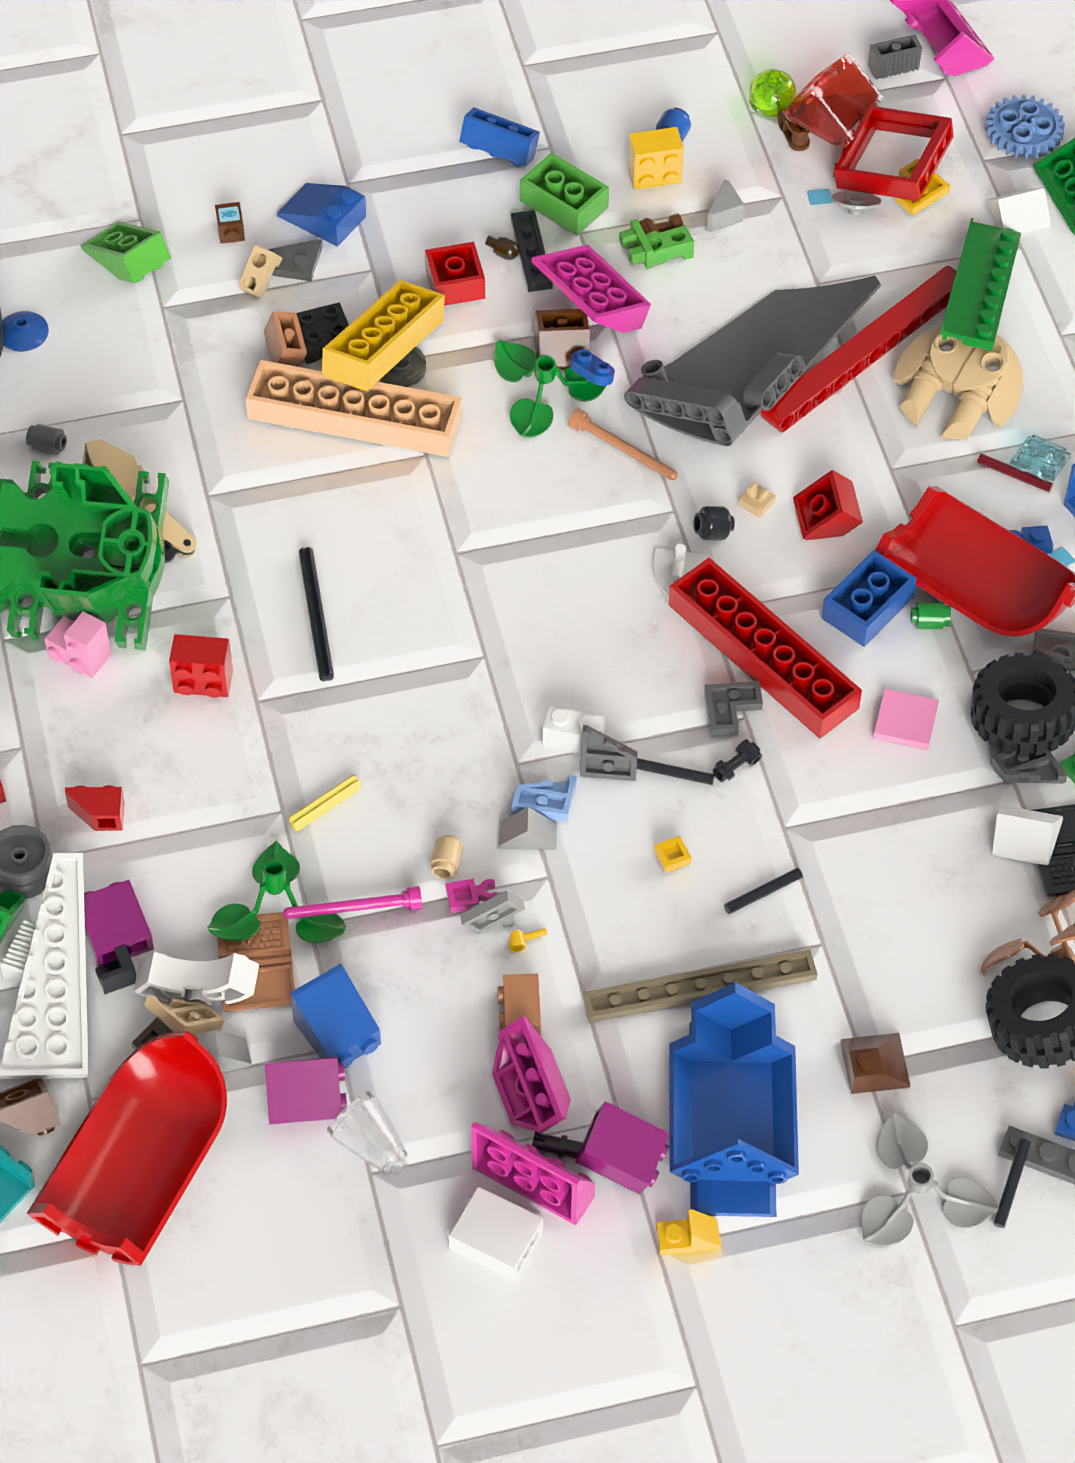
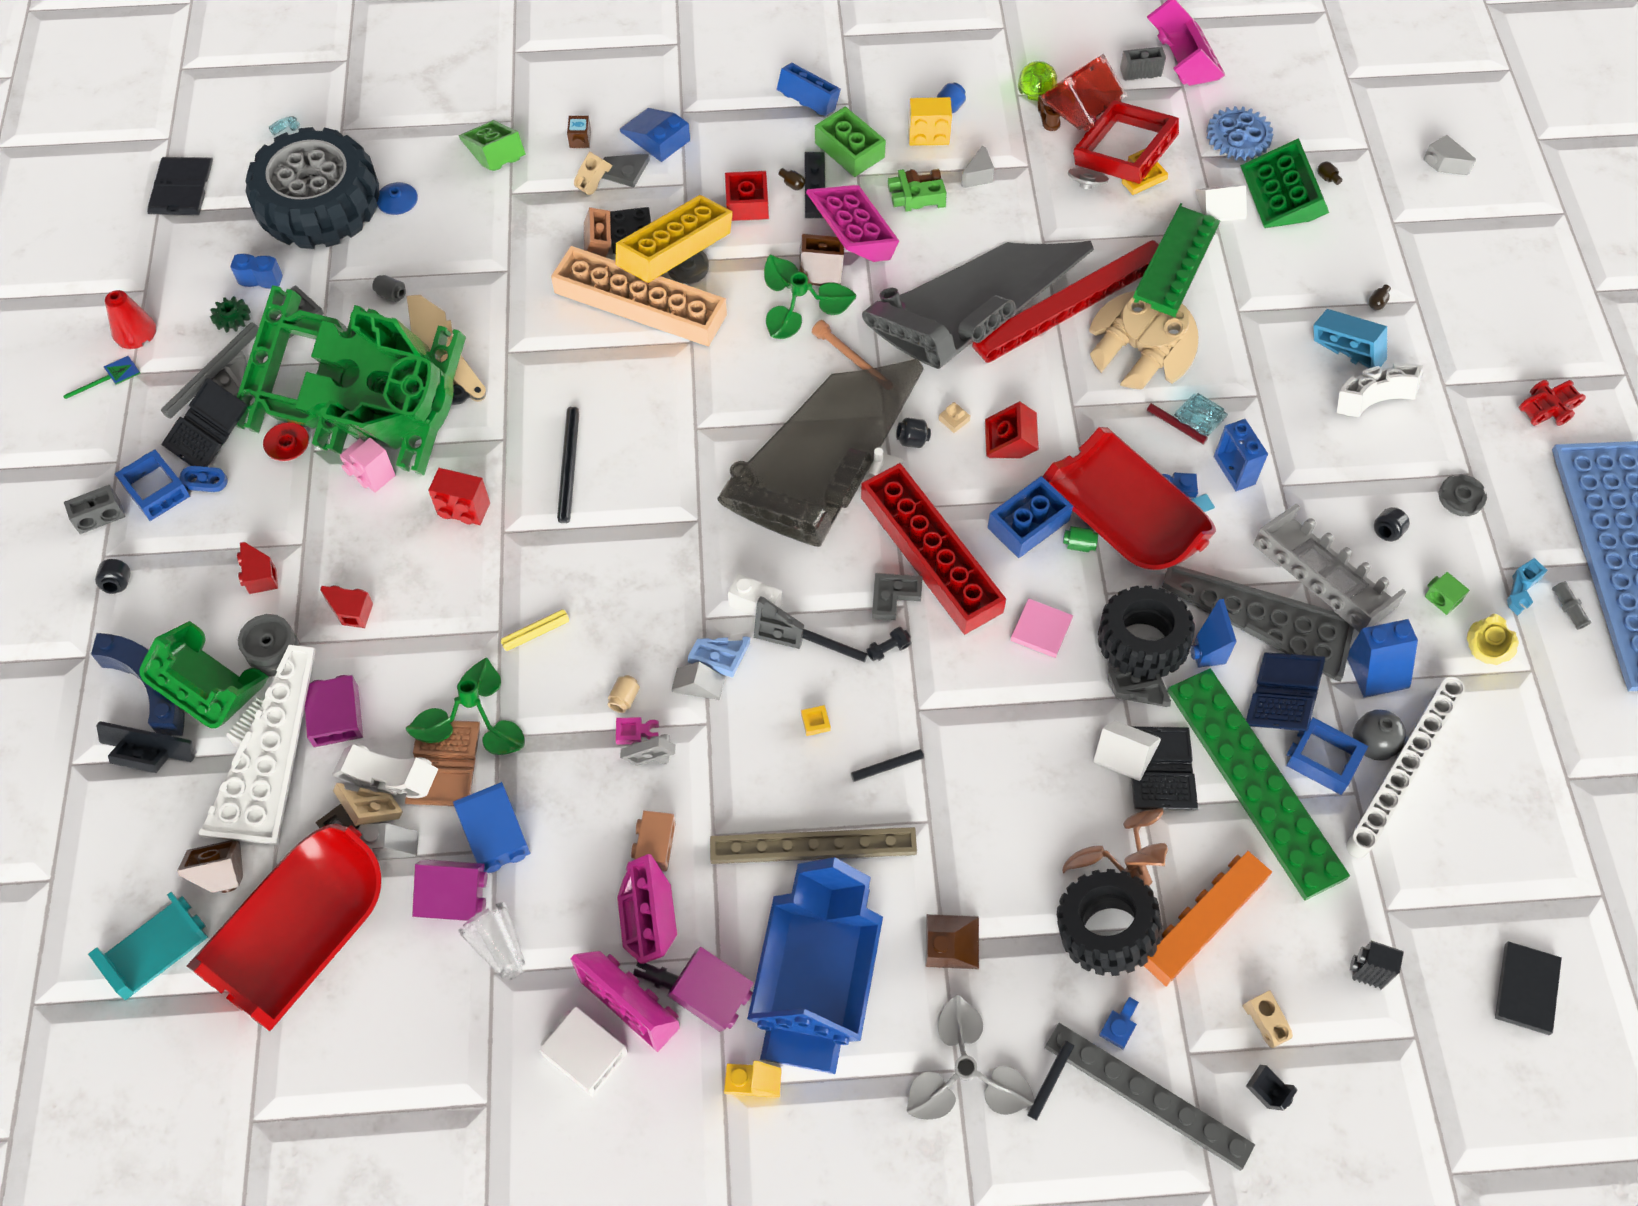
camera: 10 degrees right, 5 degrees up
black panel [95,945,136,995] -> none
dark pink piece [283,886,422,919] -> none
yellow hand [508,928,547,953] -> none
blue plate [570,349,615,386] -> none
medium azure sticker [807,189,833,205] -> none
none -> clear smoke panel [717,358,924,547]

